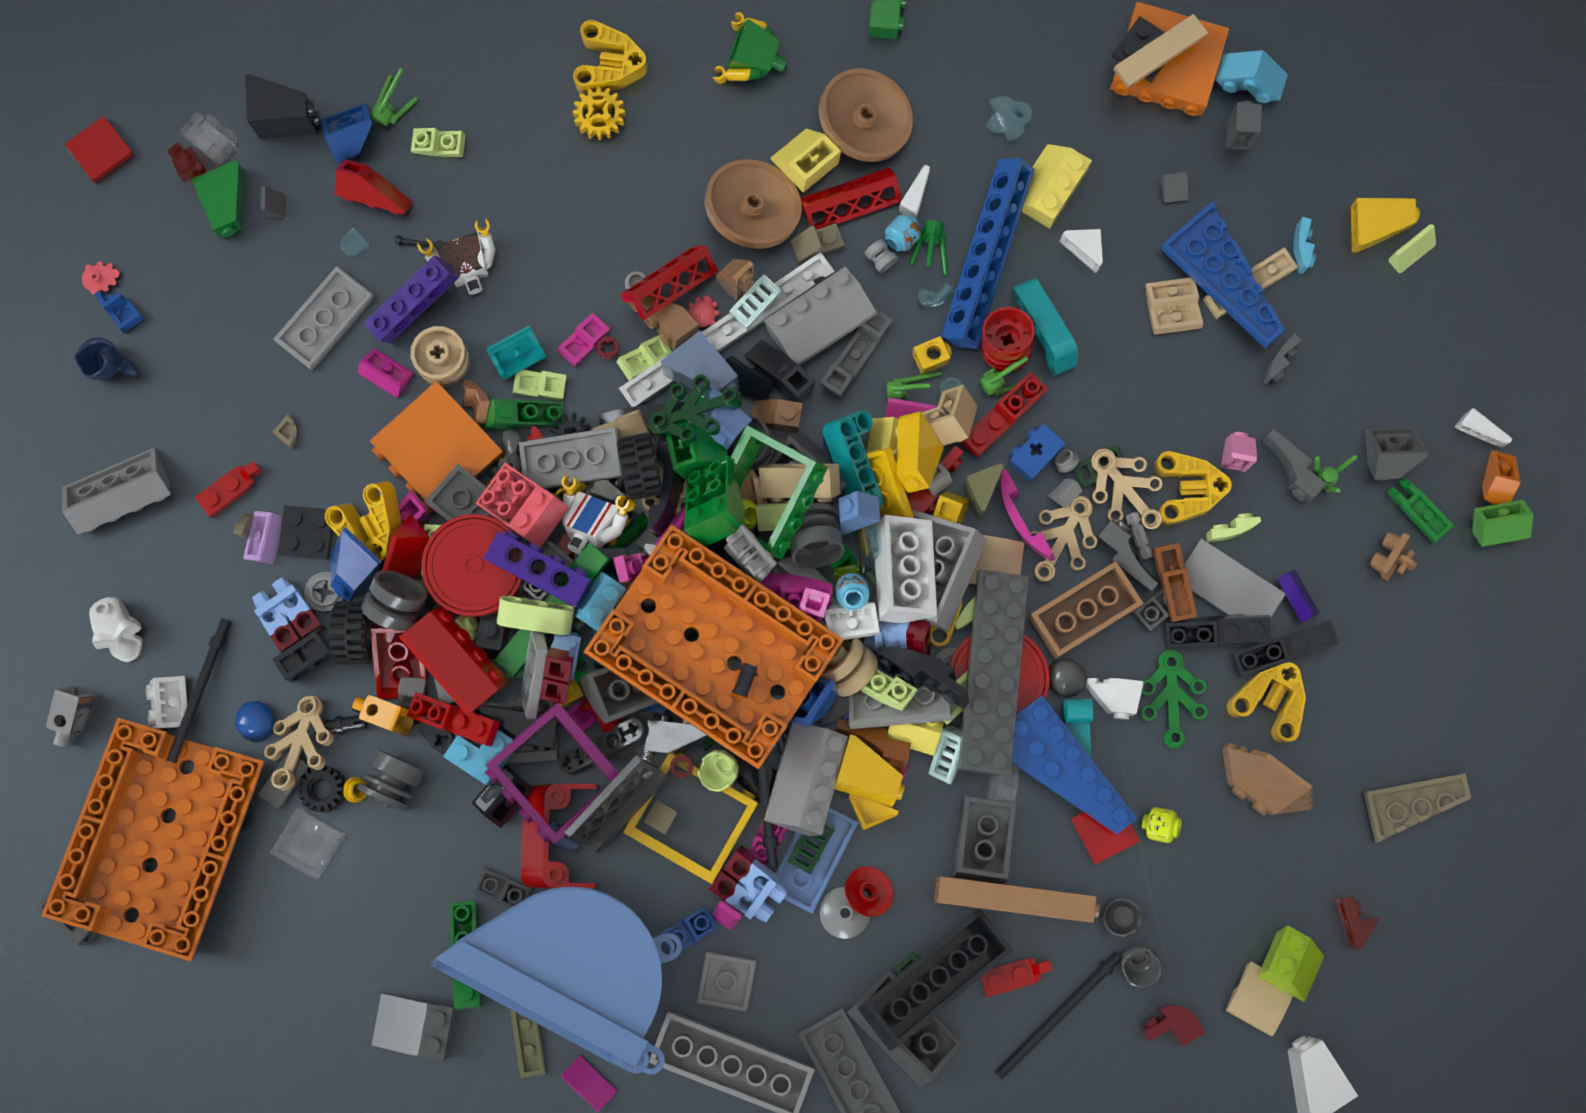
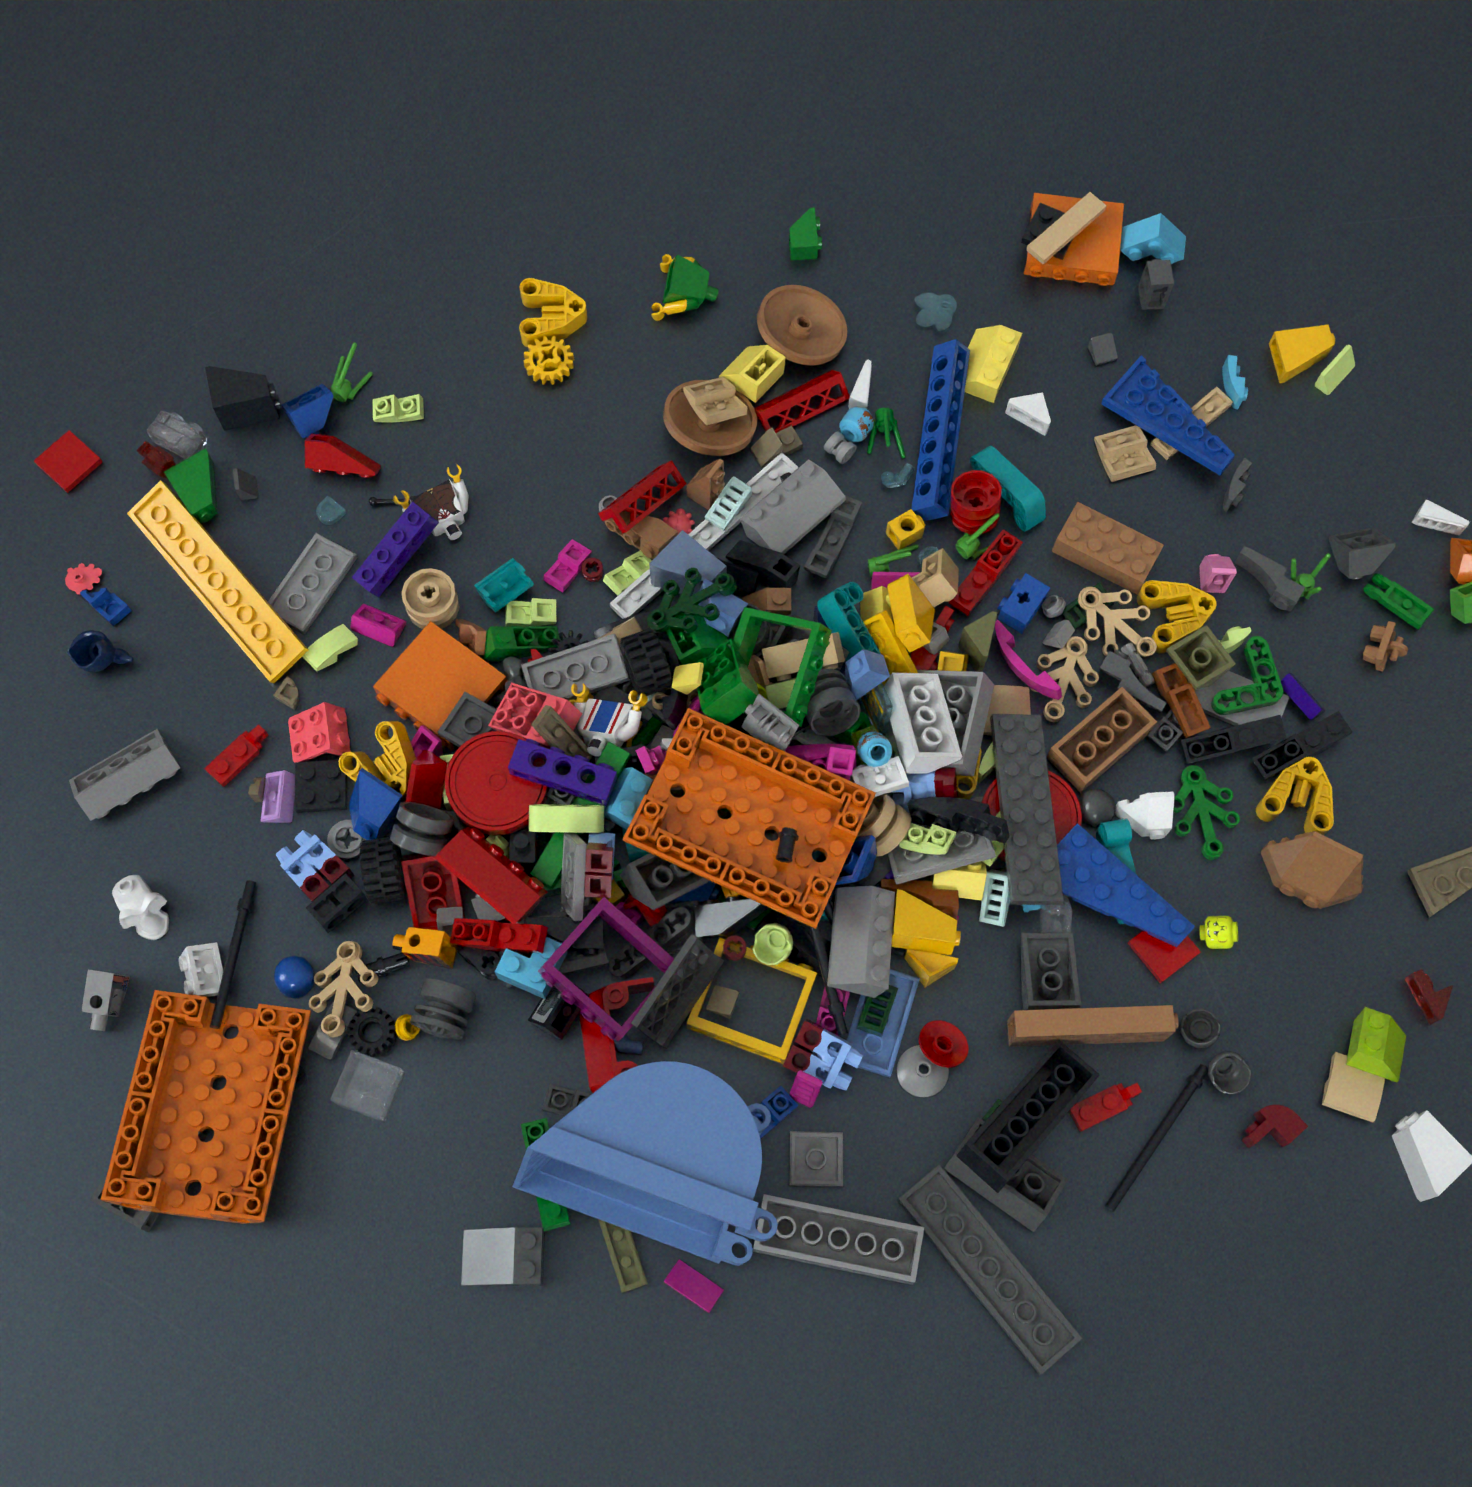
camera: 10 degrees left, 10 degrees down
none -> yellow plate [127,480,309,683]
none -> coral bracket [288,702,351,763]
none -> yellowish green slope [302,624,358,671]
none -> dark tan tile [531,705,593,761]
none -> light yellow slope [672,662,704,695]
none -> tan slope [683,377,748,425]
none -> medium nougat brick [1052,502,1164,595]
none -> olive slope [1166,625,1236,690]
none -> green beam [1211,636,1283,715]

